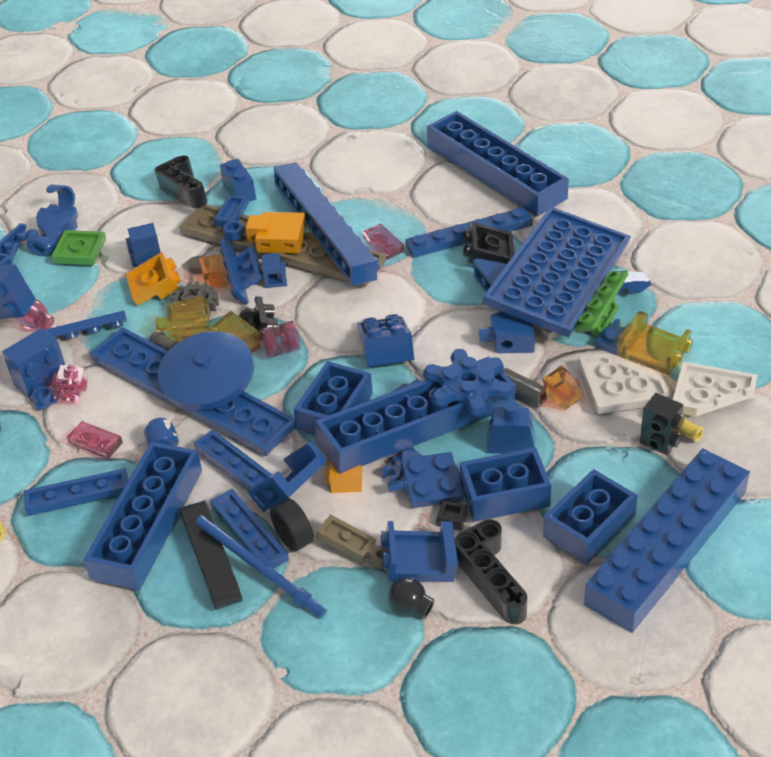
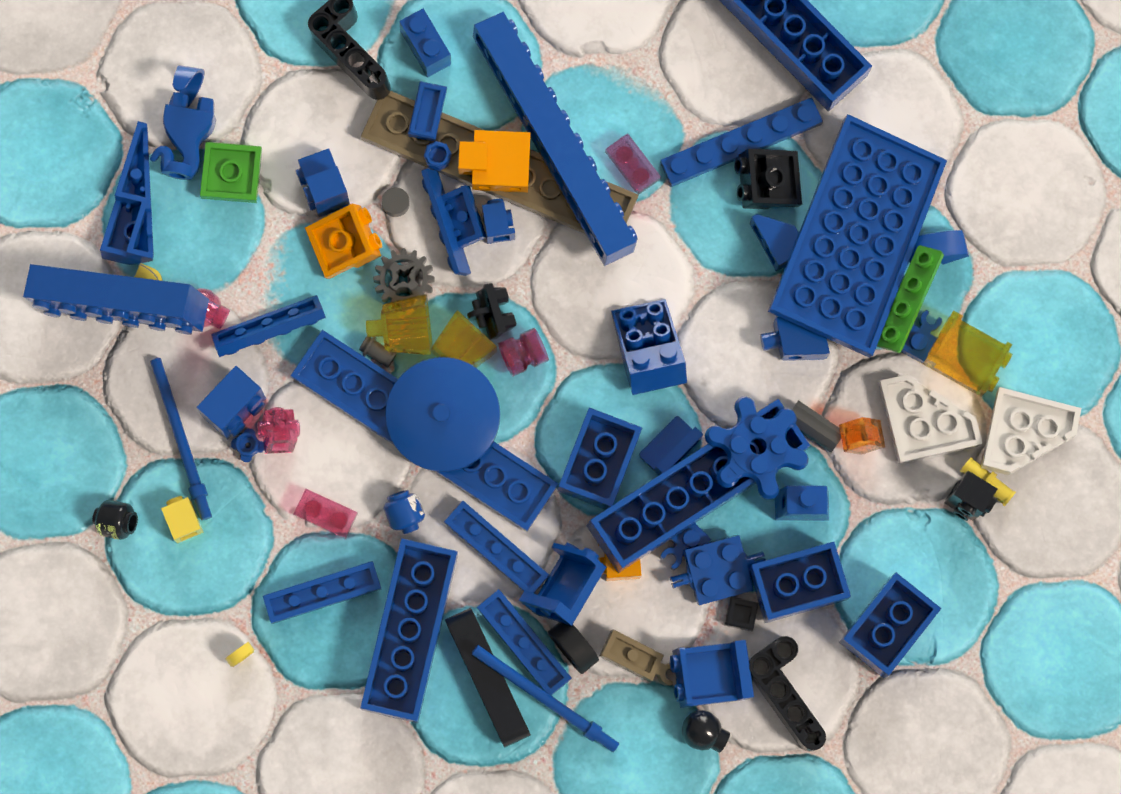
camera: 15 degrees left, 35 degrees up
clear orange brick [199,254,228,289] -> none
blue brick [584,448,750,633] -> none

